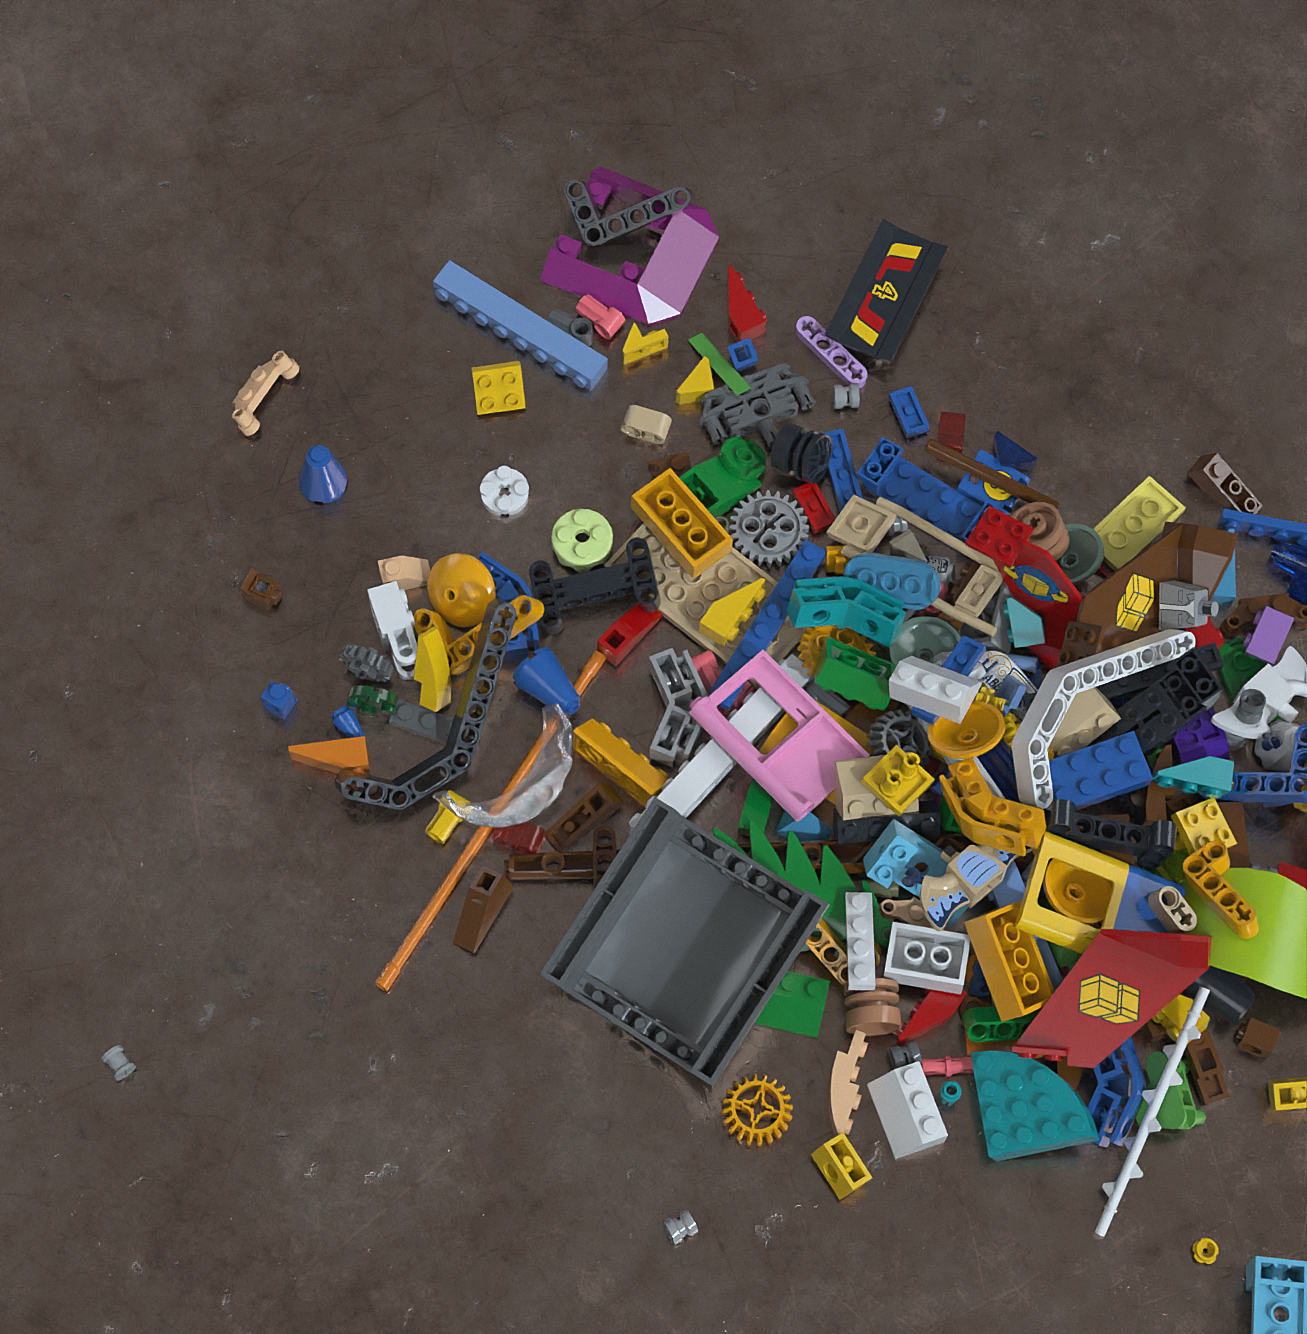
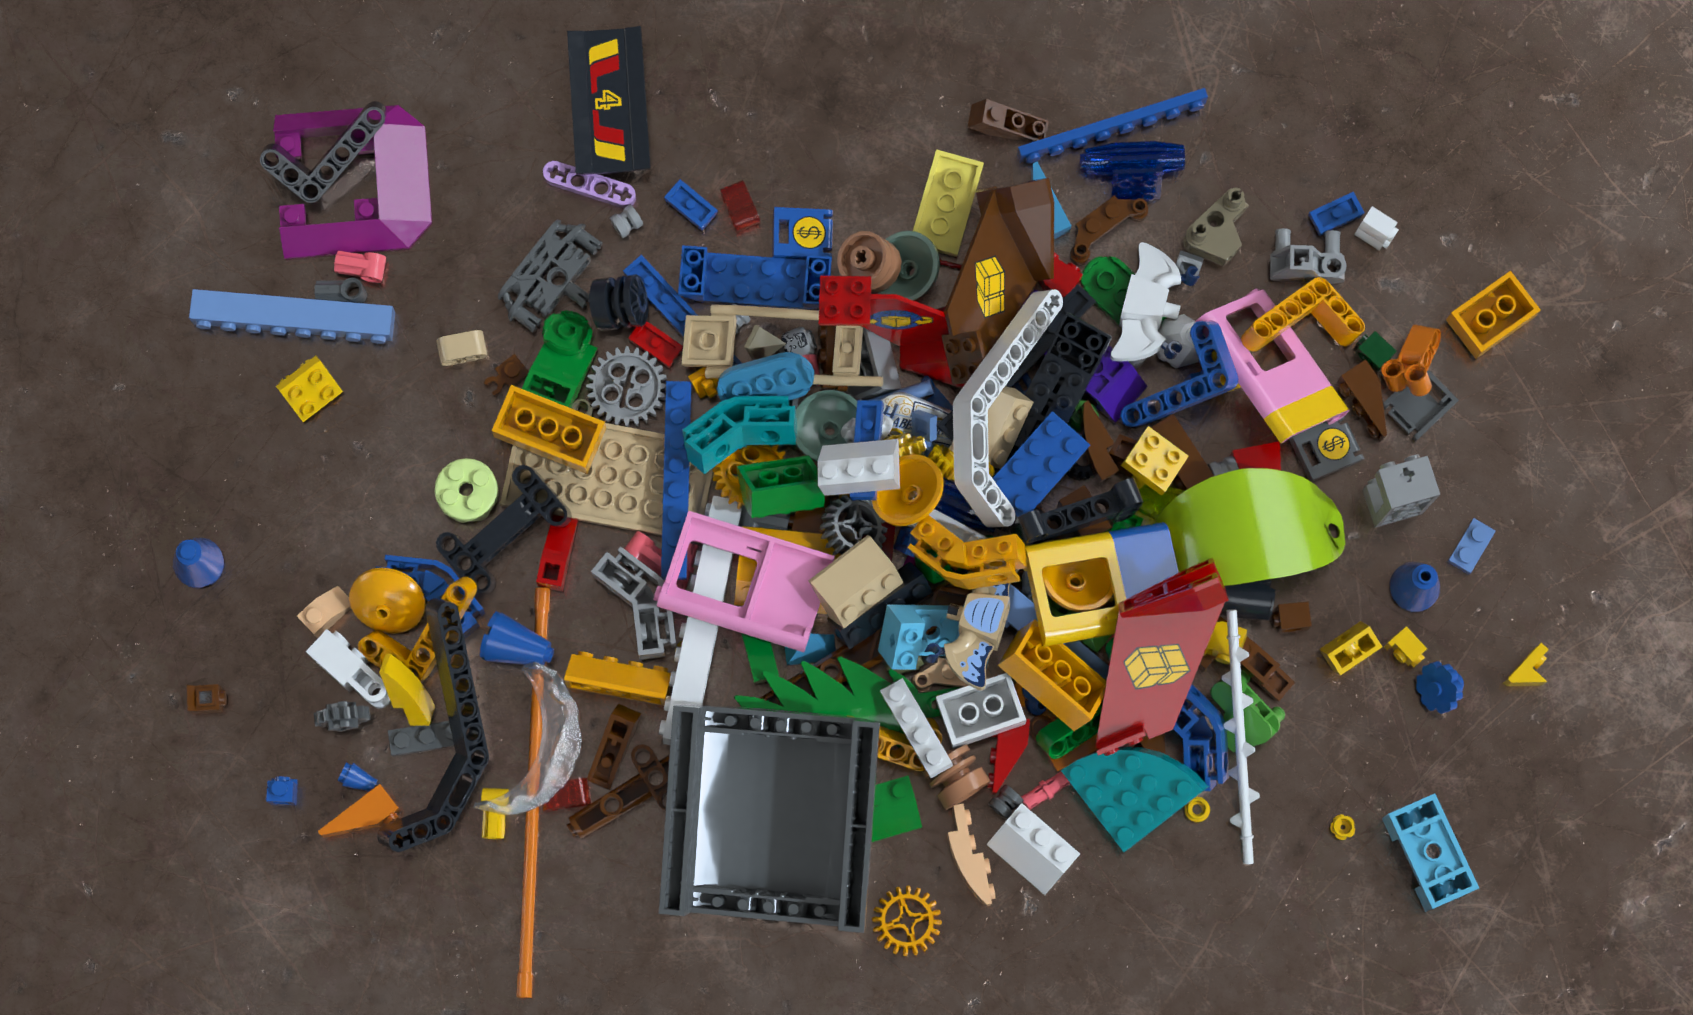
camera: 30 degrees left, 10 degrees up
light nougat plate [232,351,300,436] -> none
dark green plate [346,686,398,716] -> none
reddish brown slope [453,865,514,953] -> none
white plate [480,466,529,516] -> none
yellow slope [622,323,669,365] -> none
yellow slope [676,356,714,404] -> none
bright green sticker [688,333,751,396] -> none
yellow slope [699,578,766,647] -> none
red slope [727,265,767,342] -> none
blue brick [727,338,759,372] -> none
yellow brick [811,1133,872,1200] -> none
yellow plate [861,745,935,816] -> none
reddish brown axle [924,439,1059,509] -> none
teal pin [940,1081,961,1105] -> none
clear blue slope [992,430,1037,471] -> none
teal slope [1003,597,1047,648] -> none
tan beam [1148,886,1197,934] -> none
teal slope [1152,756,1234,799] -> none
light grey torso [1159,580,1219,630] -> none
light orange beam [1183,840,1259,939] -> none
dark grey wheel [1236,689,1266,725] -> none
medium lavender brick [1242,606,1294,666] -> none
none -> yellow plate [1184,797,1210,822]

